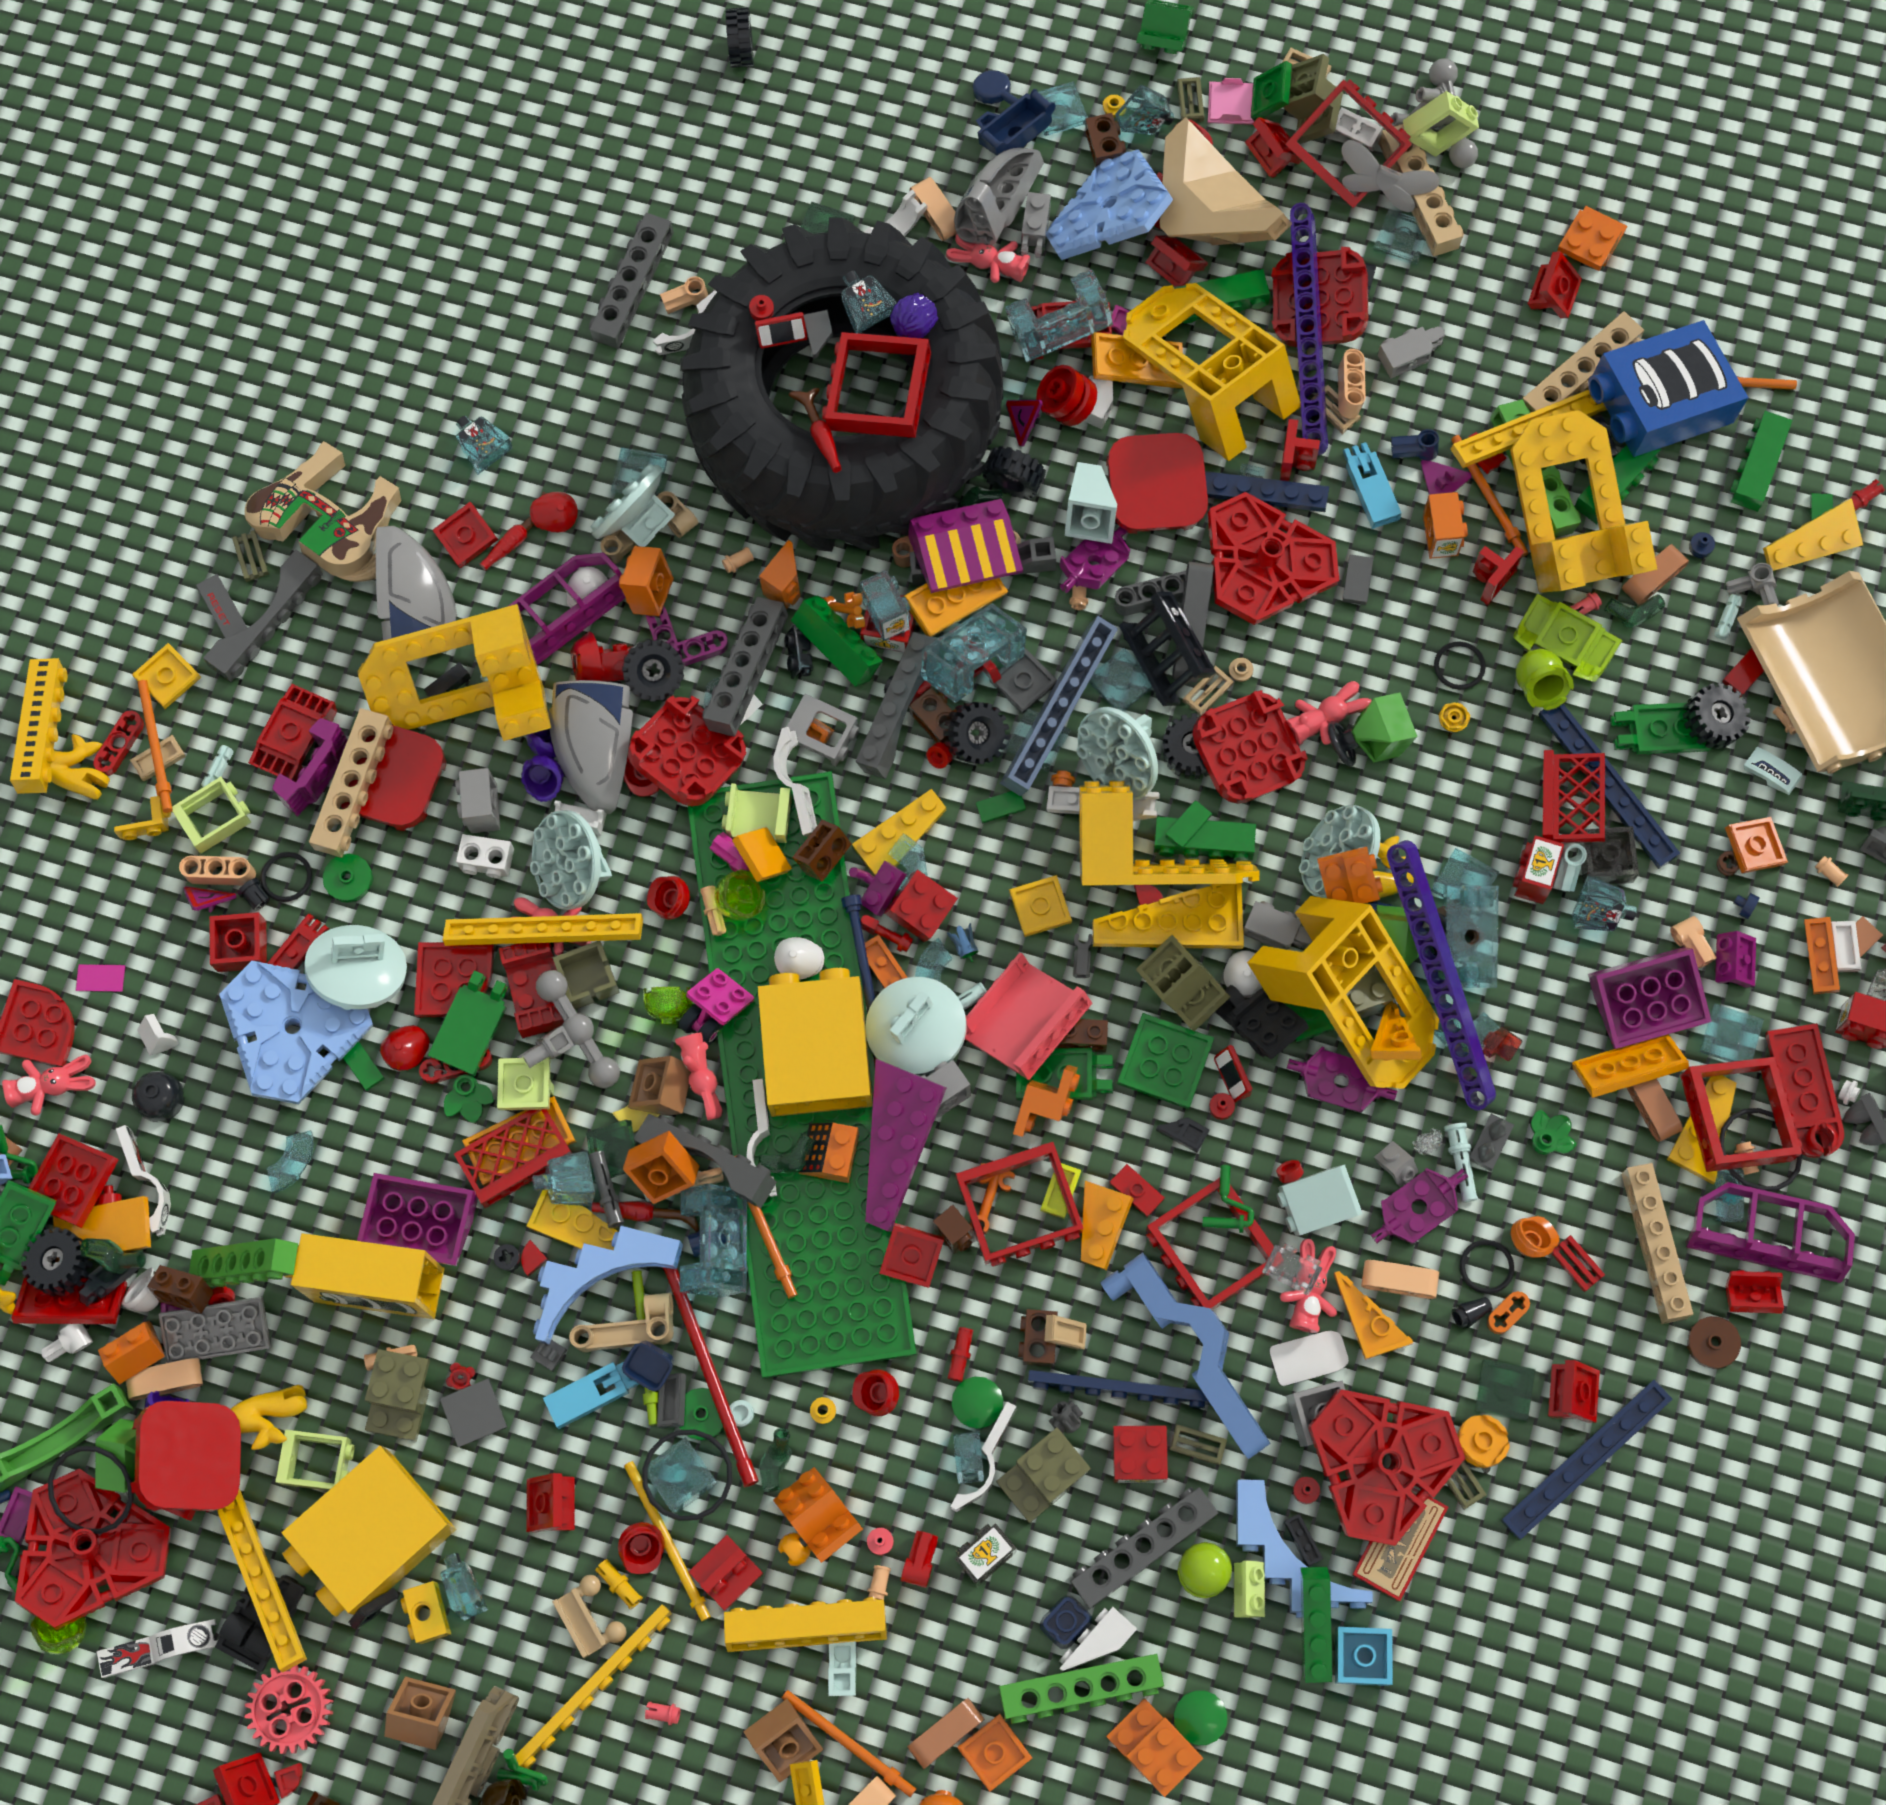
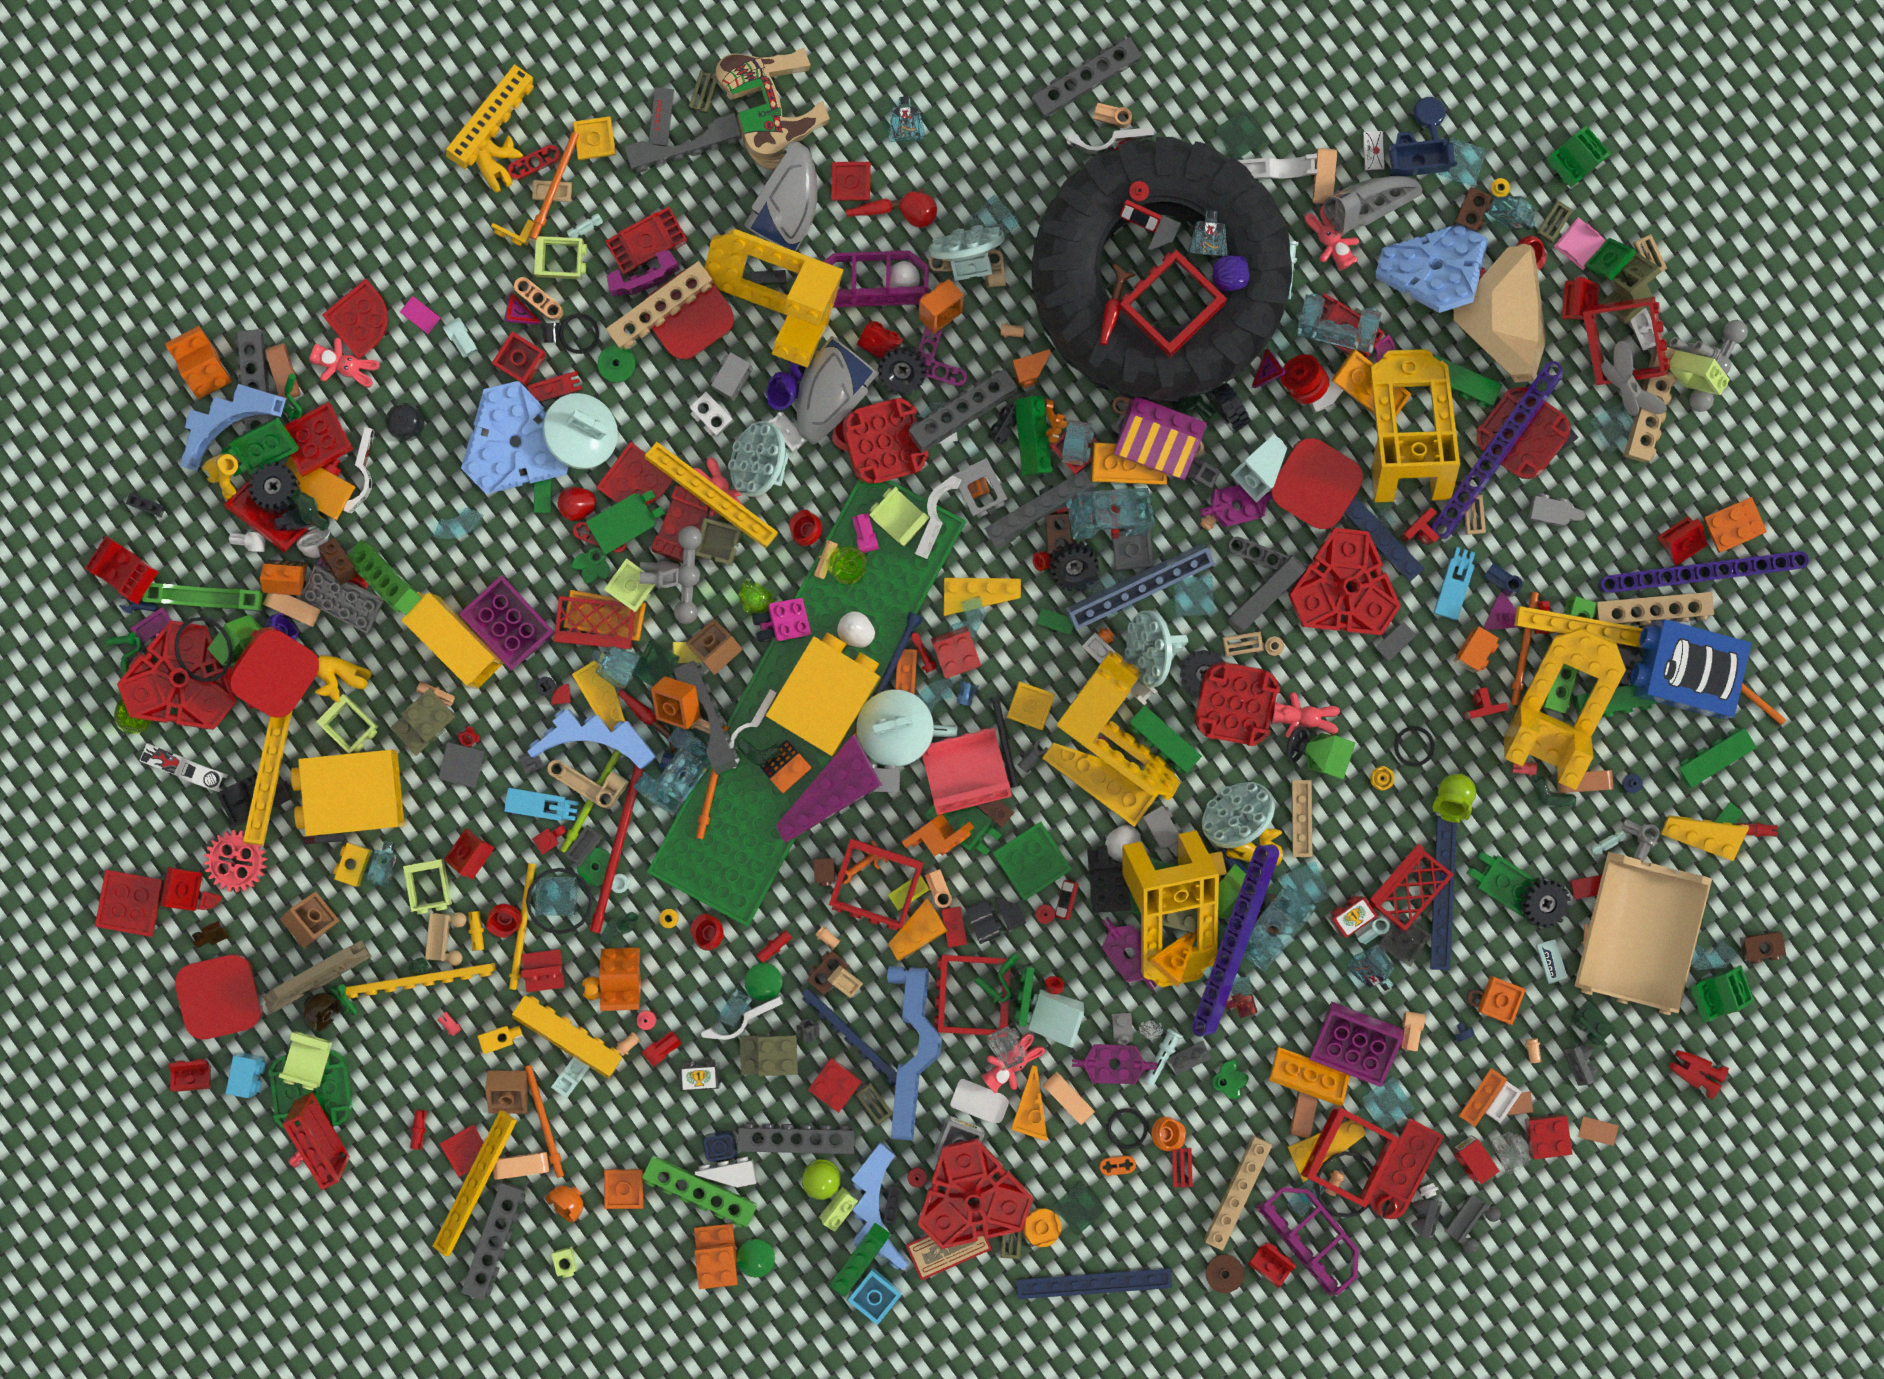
camera: 30 degrees right, 15 degrees up
white tile [137,1014,179,1055] -> none
red piece [570,631,601,681] -> none
dark grey pin [588,1151,624,1228] -> none
dark blue piece [622,1340,674,1391] -> none
coral animal [675,1032,722,1121] -> none
light orange tile [732,827,792,882] -> none
reddish brown brick [792,820,852,882] -> none
magenta plate [849,861,907,917] -> none
red tile [879,1223,944,1288] -> none
nougat beam [907,1698,985,1769] -> none
light grey hinge [1021,192,1051,259] -> none
black fence [1119,592,1216,706] -> none
olive bracket [1136,935,1231,1031] -> none
red bracket [1145,235,1208,287] -> none
green piece [1165,800,1212,849] -> none
orange plate [1317,846,1383,904] -> none
light nougat beam [1338,349,1366,419] -> none
black cone [1452,1297,1492,1328] -> none
lime piece [1513,593,1622,682] -> none
red bracket [1548,1360,1600,1423] -> none
magenta bracket [1715,931,1756,988] -> none
none -> yellowish green window [403,859,452,915]
none -> clear green tile [408,957,429,976]
none -> light aqua piece [443,317,478,358]
none -> yellow torso [477,1025,523,1054]
none -> red plate [532,825,567,855]
none -> light nougat pin [815,926,840,950]
none -> light nougat piece [925,870,952,908]
none -> black brick [965,899,1003,944]
none -> black bar [989,696,1020,788]
none -> green plate [1014,965,1035,1027]
none -> tan plate [1291,780,1312,857]
none -> white tile [1363,131,1384,171]
none -> dark purple beam [1598,551,1809,594]

